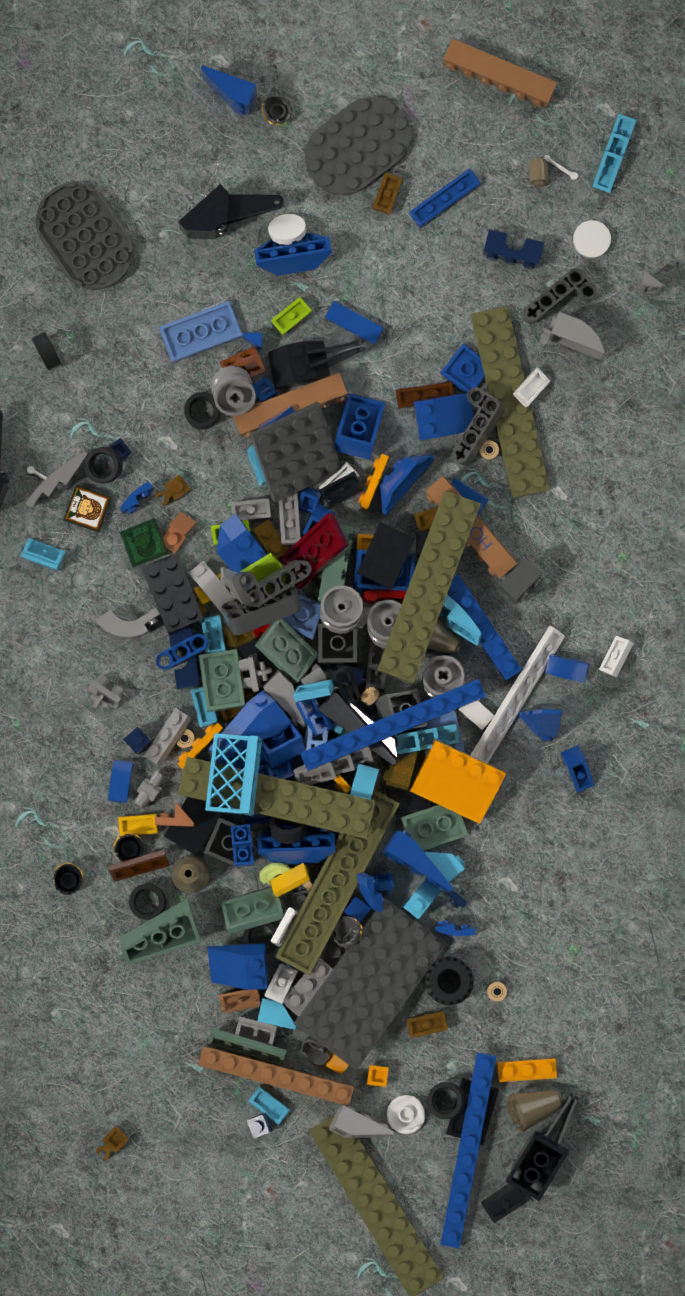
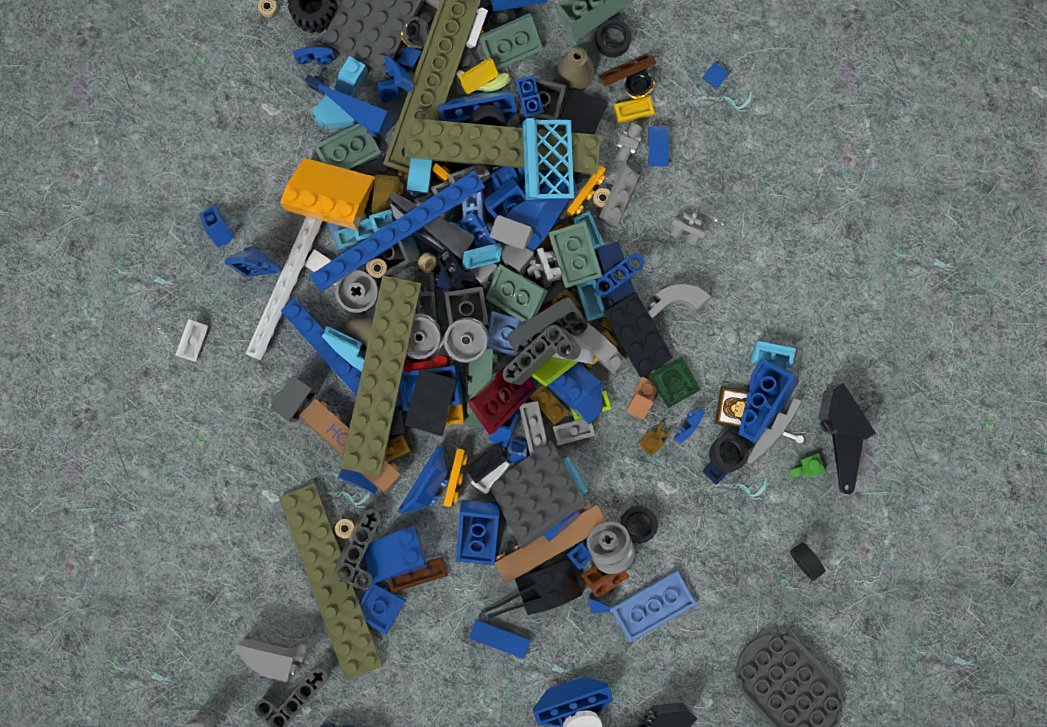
camera: 170 degrees right, 0 degrees up
black hair [53,863,83,895] -> none
dark blue brick [123,727,152,755] -> none
nougat slope [155,802,195,827] -> none
lime plate [271,297,312,336] -> none
white tile [513,367,550,408] -> none
blue slope [545,654,590,682] -> none
none -> tan tile [366,257,387,278]
none -> light grey slope [490,215,533,250]
none -> blue tile [702,62,729,89]
none -> blue wedge [738,359,799,443]
none -> bright green plate [788,453,826,478]

